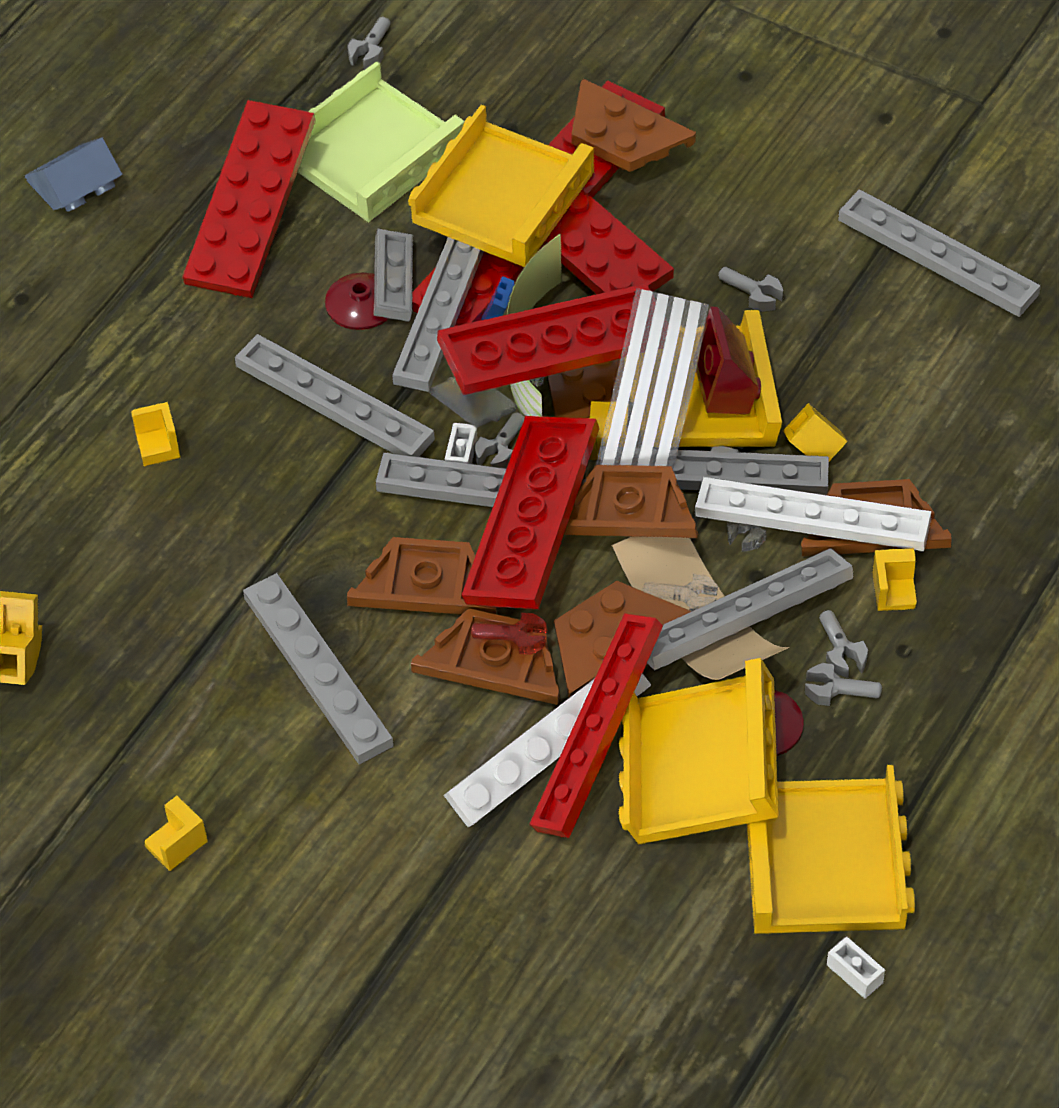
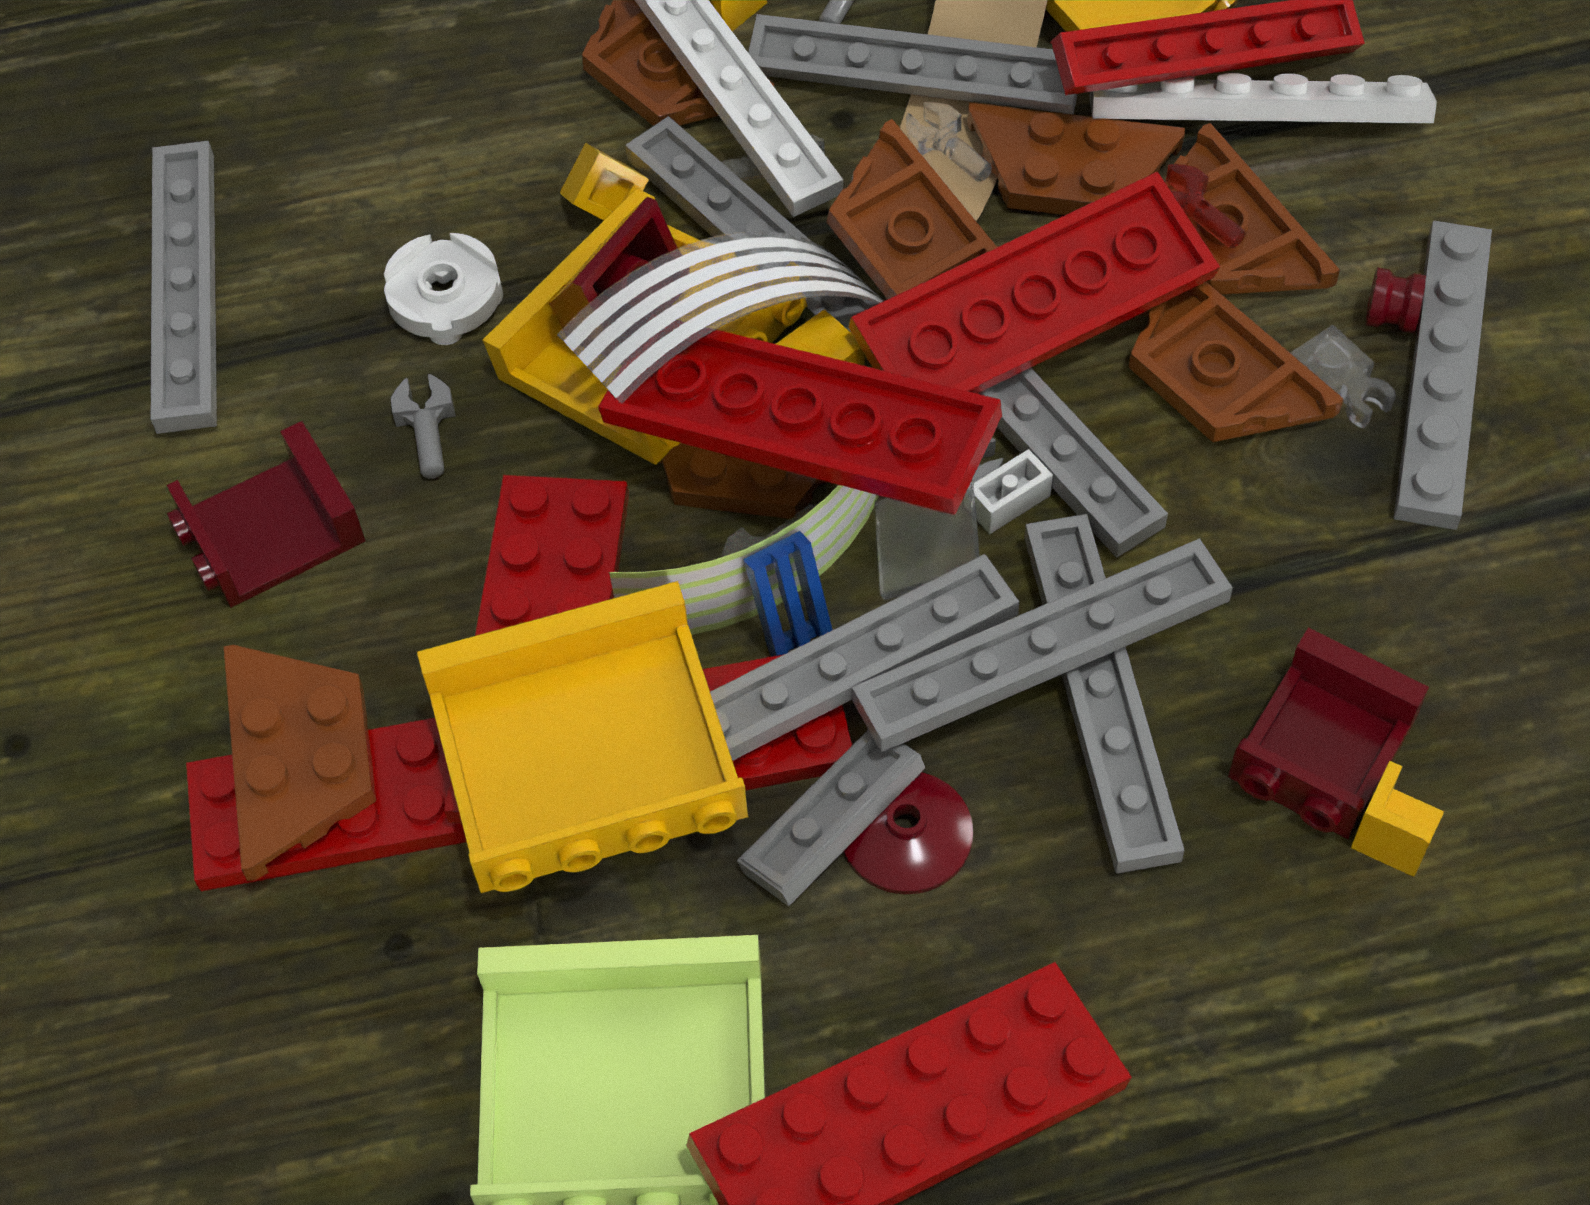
camera: 135 degrees left, 5 degrees up
none -> dark red panel [166,421,366,608]
none -> white plate [384,233,503,345]
none -> light grey plate [852,538,1233,752]
none -> dark red panel [1228,627,1429,839]
none -> clear plate [1290,325,1396,428]
none -> dark red wheel [1365,267,1426,333]

